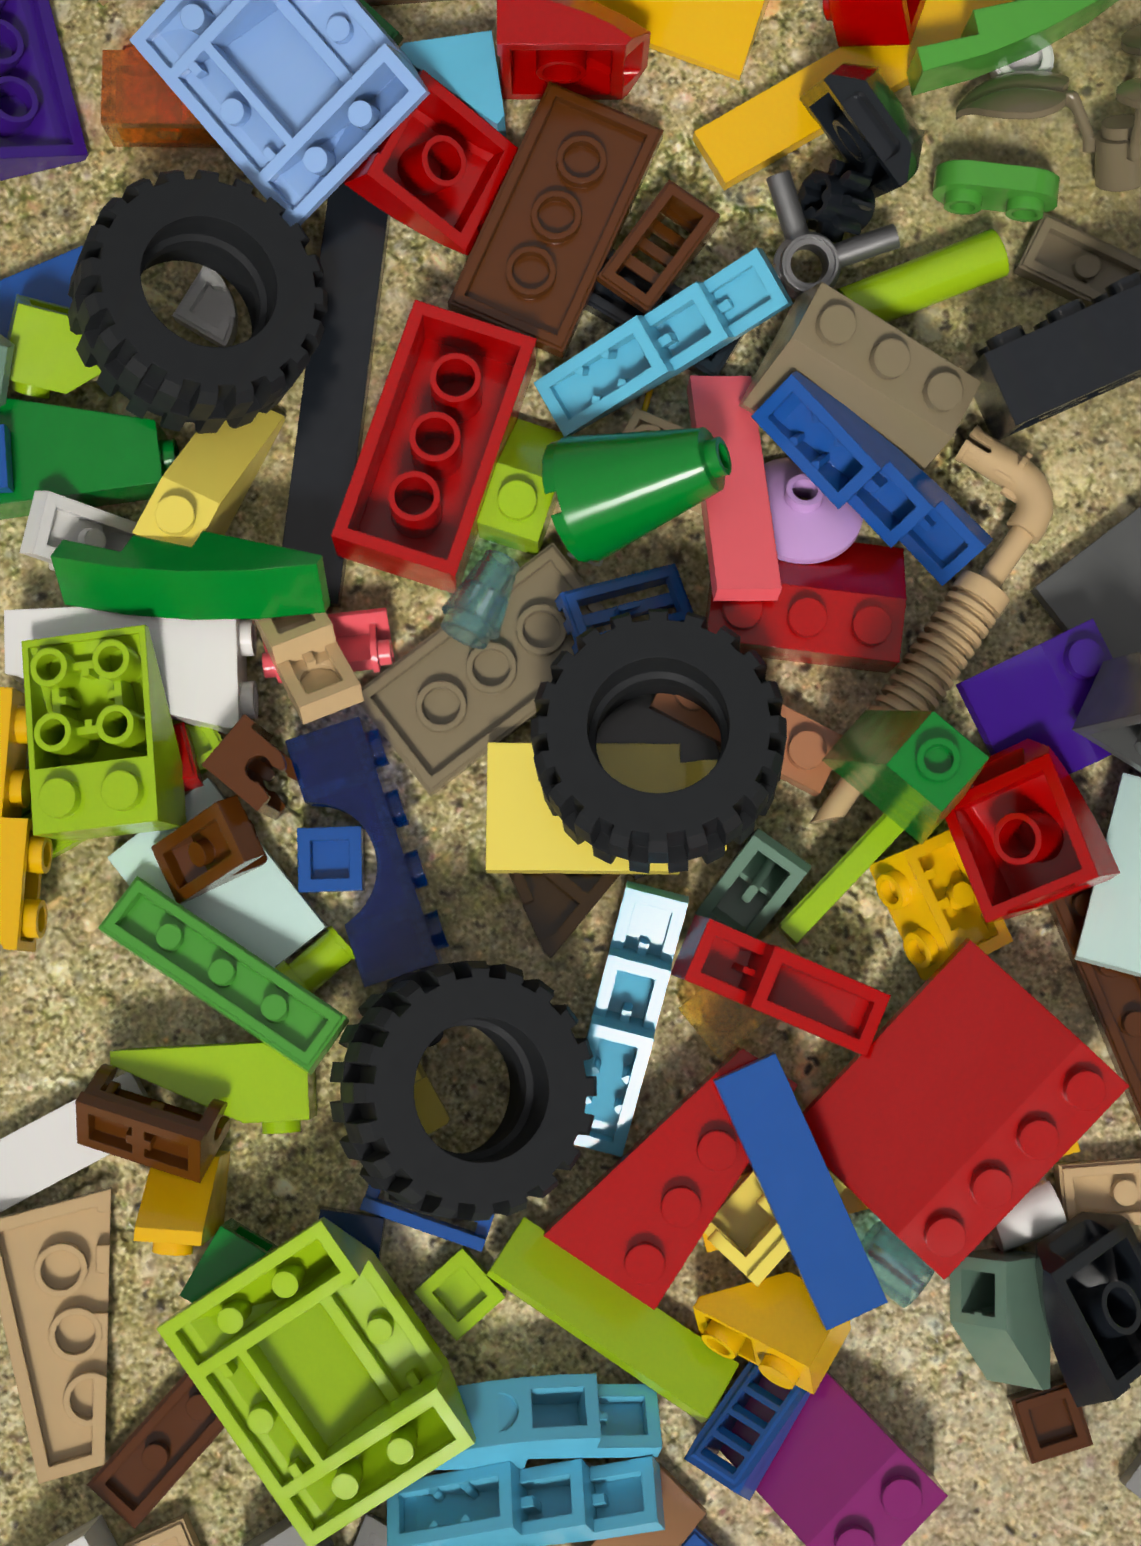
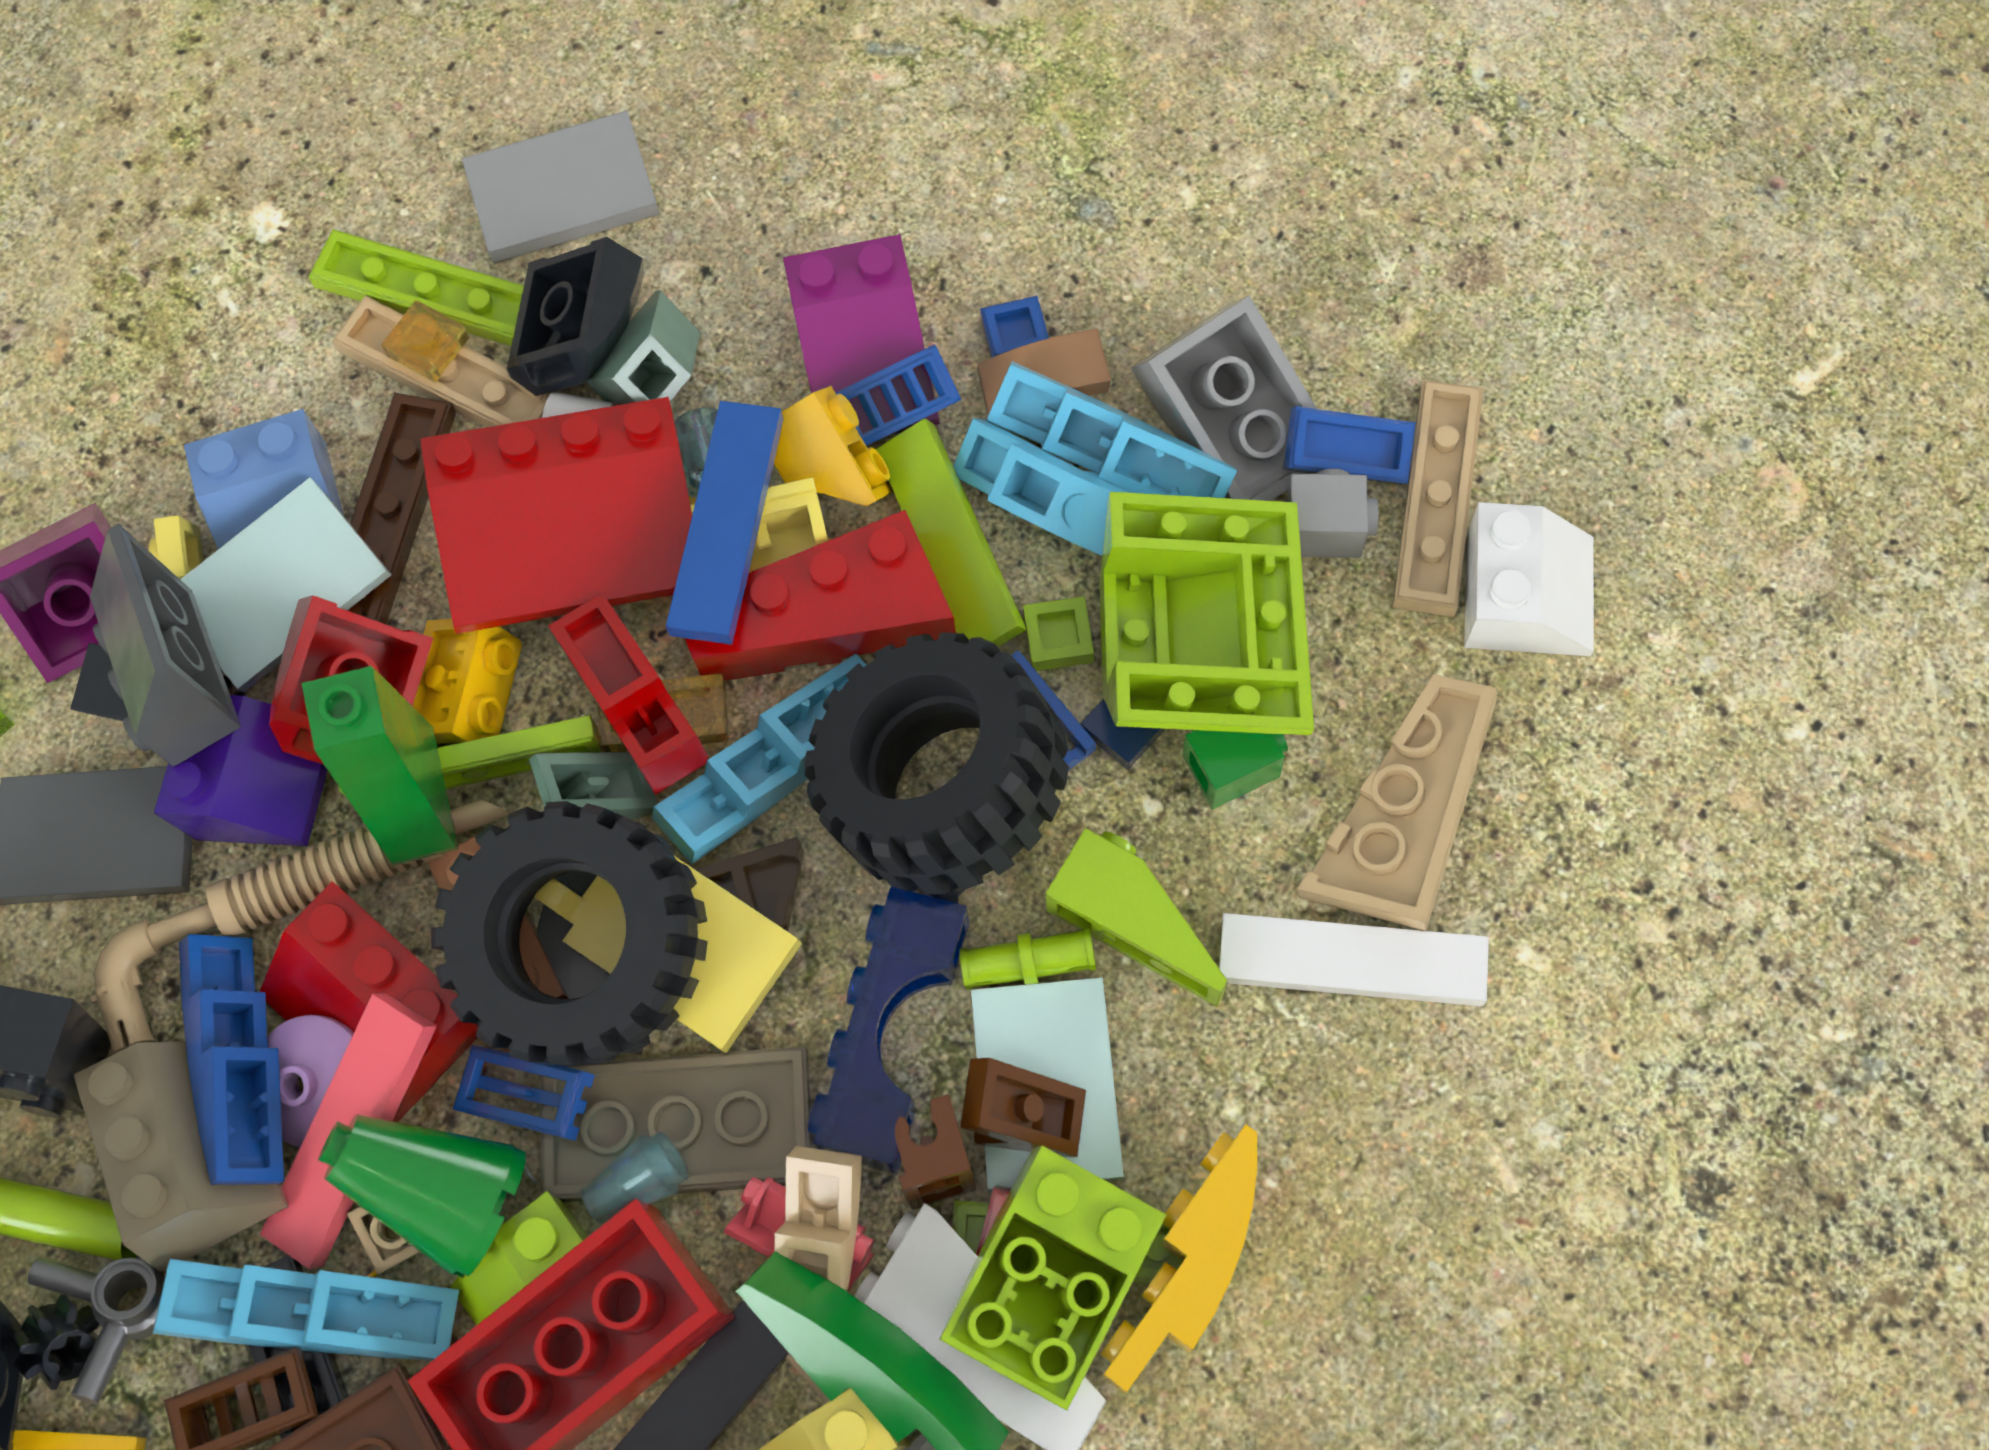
camera: 140 degrees left, 15 degrees down
reddish brown hinge [75,1064,230,1183] -> none
reddish brown tile [87,1373,225,1529] -> none
bright green tile [98,876,349,1075] -> none
yellow slope [133,1150,230,1256] -> none
blue plate [297,826,365,893] -> none
reddish brown tile [1007,1378,1093,1464] -> none

